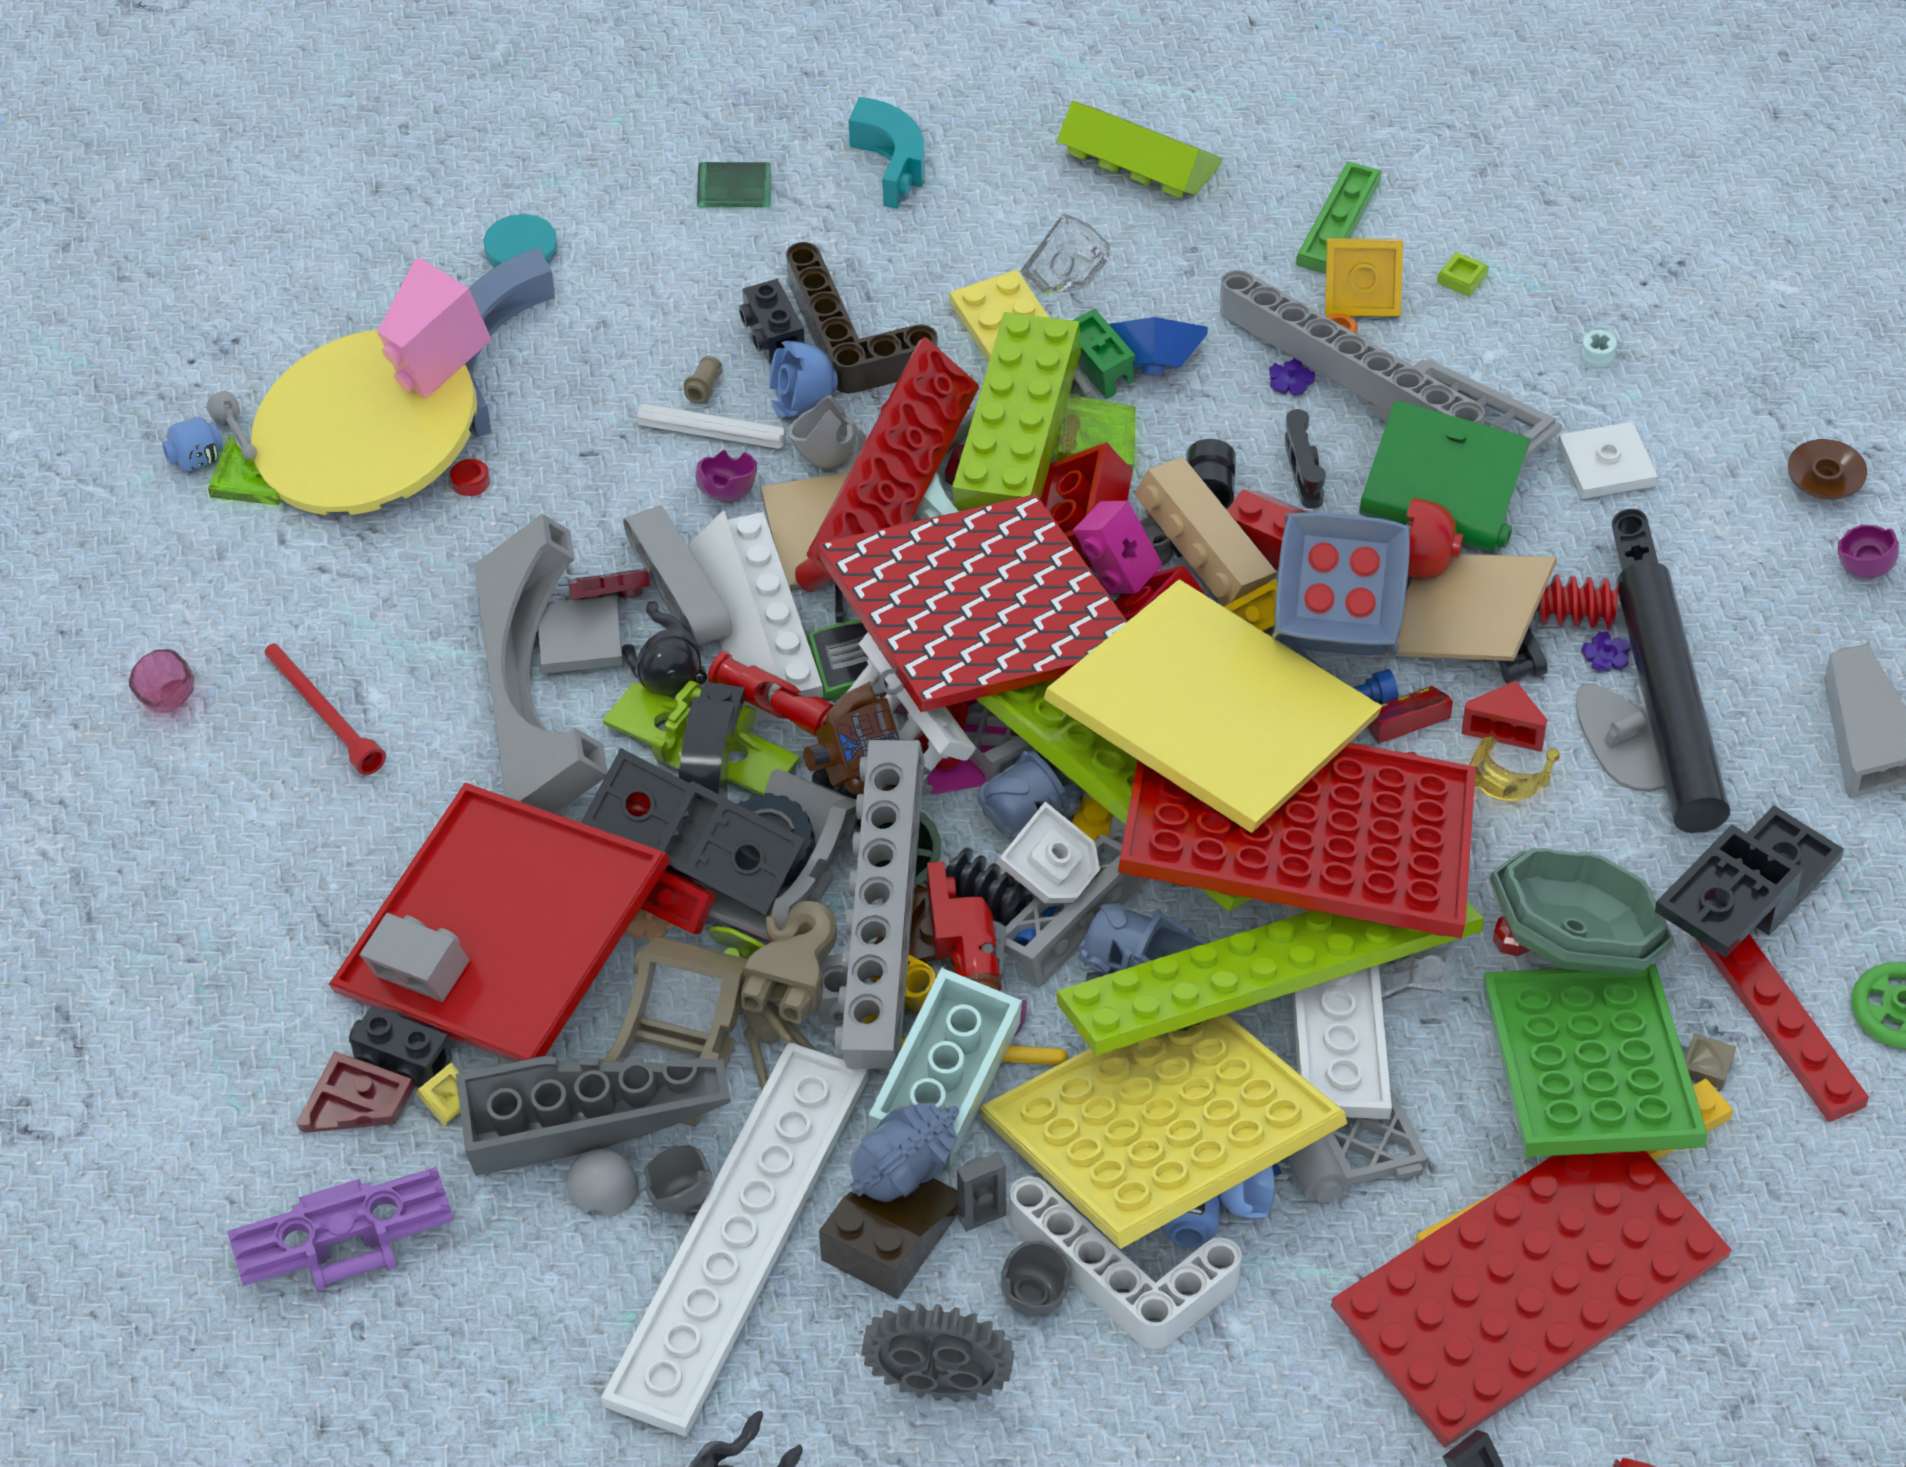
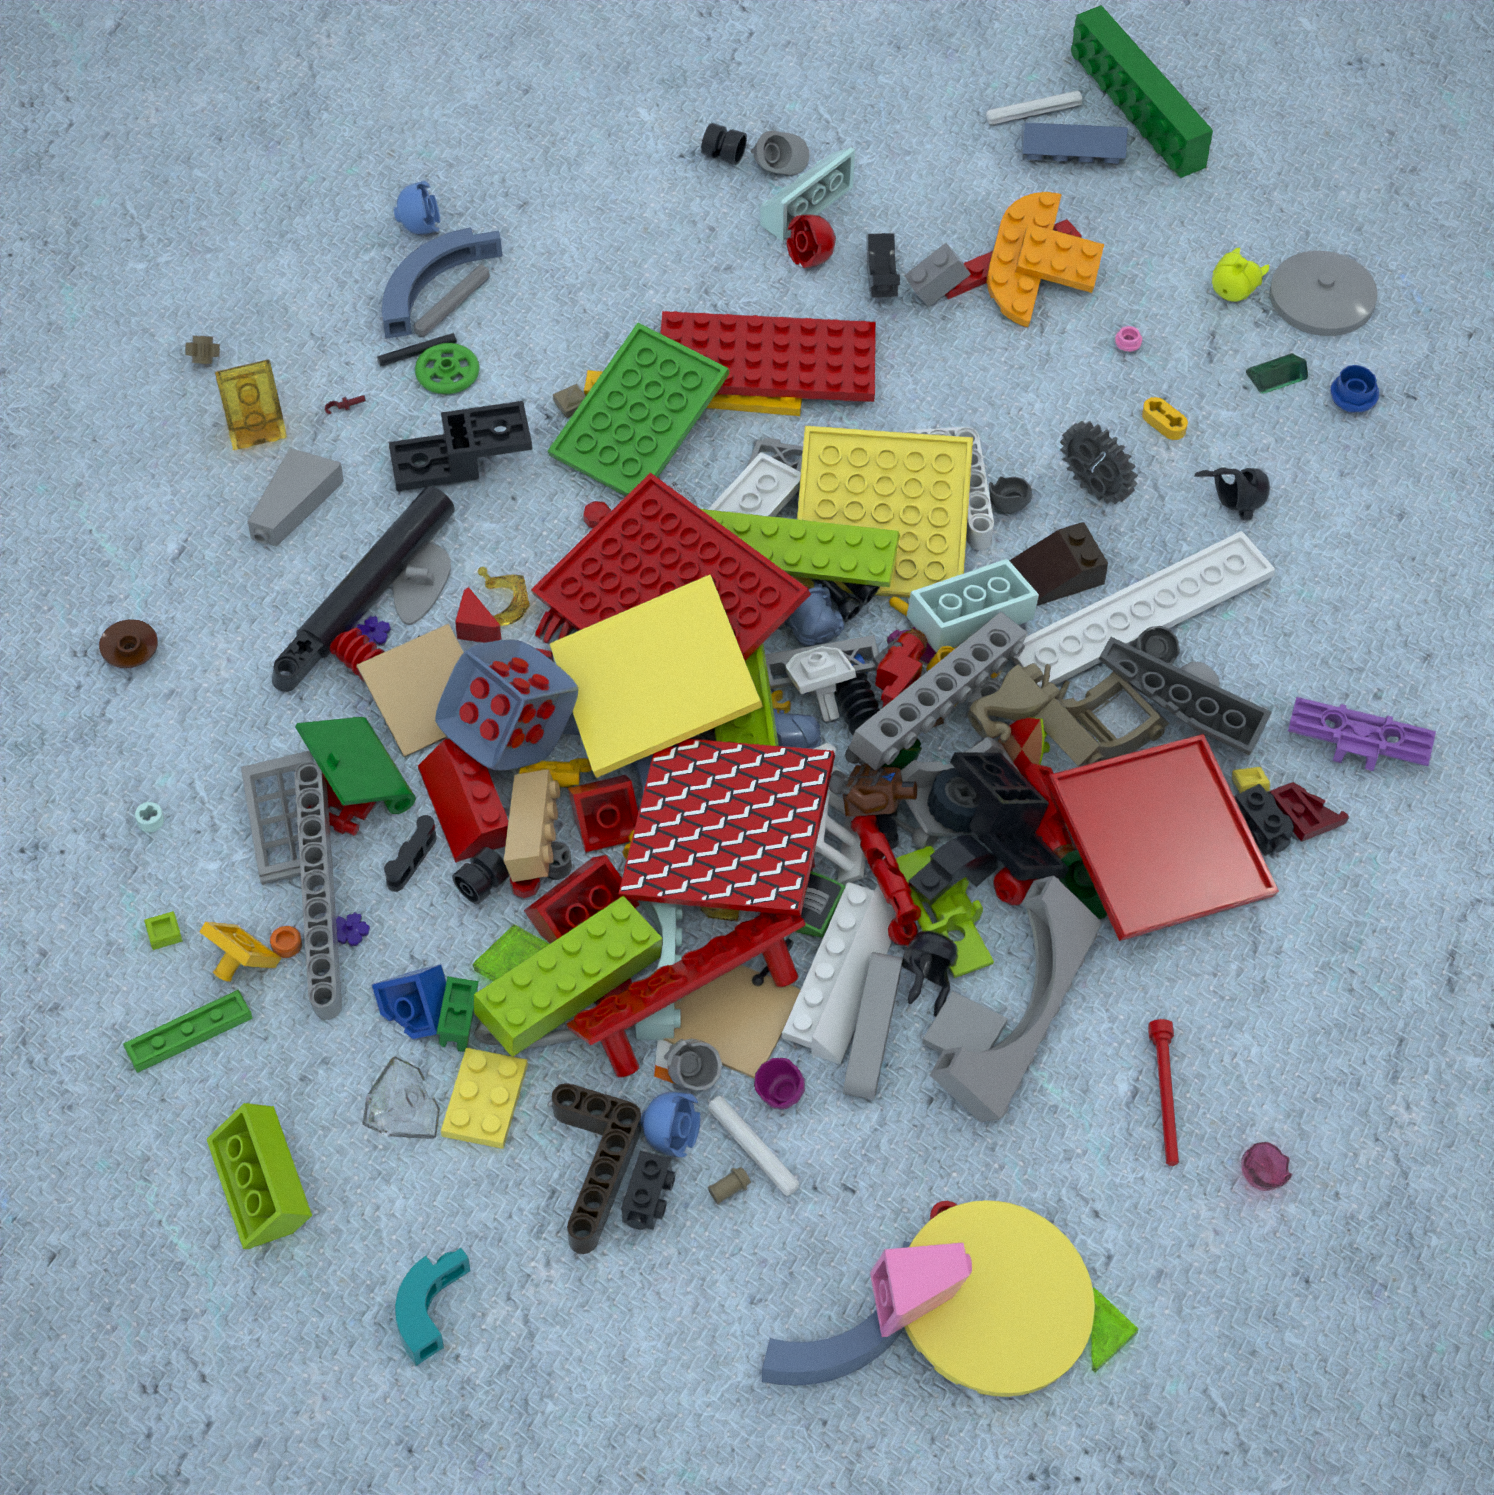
camera: 145 degrees left, 5 degrees up
medium blue head [162,417,223,473] -> none
light grey hinge [206,391,257,460] -> none
light grey brick [359,913,470,1002] -> none
teal tile [483,214,558,268] -> none
dark red wing [568,568,650,600] -> none
clear green slope [697,162,772,207] -> none
sand blue helmet [850,1102,960,1202] -> none
dark grey plate [957,1152,1006,1232] -> none
dark pink brick [1073,501,1163,594] -> none
red cylinder [1406,497,1463,579] -> none
sand green rock [1489,848,1674,975] -> none
white plate [1558,421,1658,499] -> none
red plate [1696,906,1869,1122] -> none
magenta hair [1838,524,1899,579] -> none

